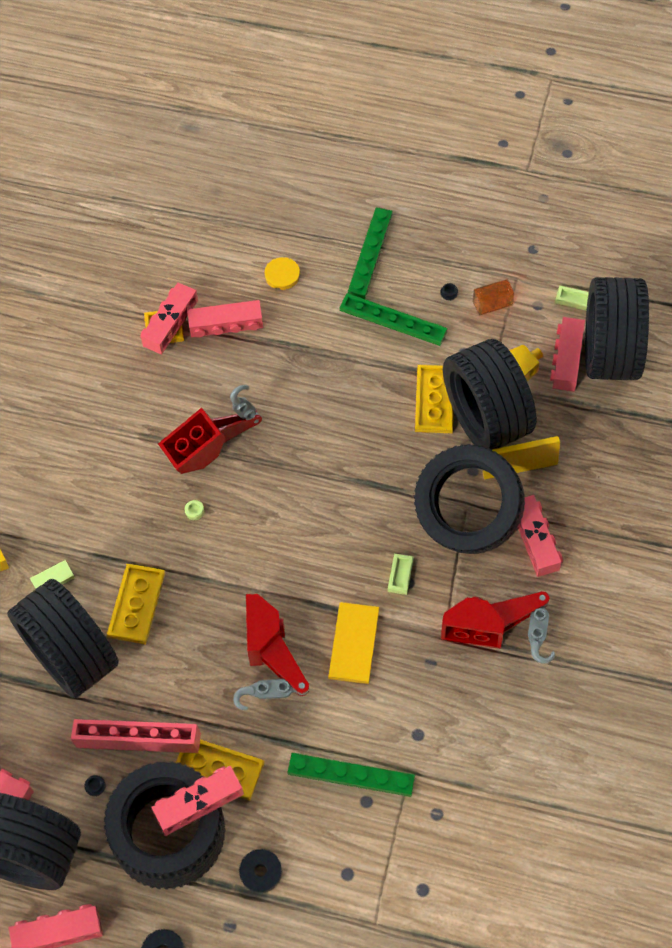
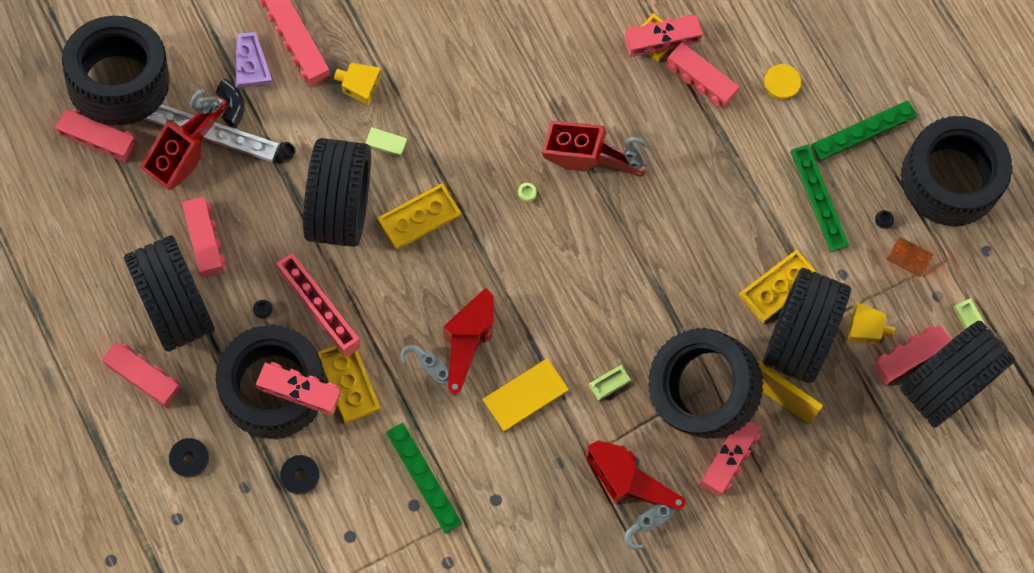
camera: 40 degrees right, 10 degrees up
none -> black tyre [901,116,1013,226]

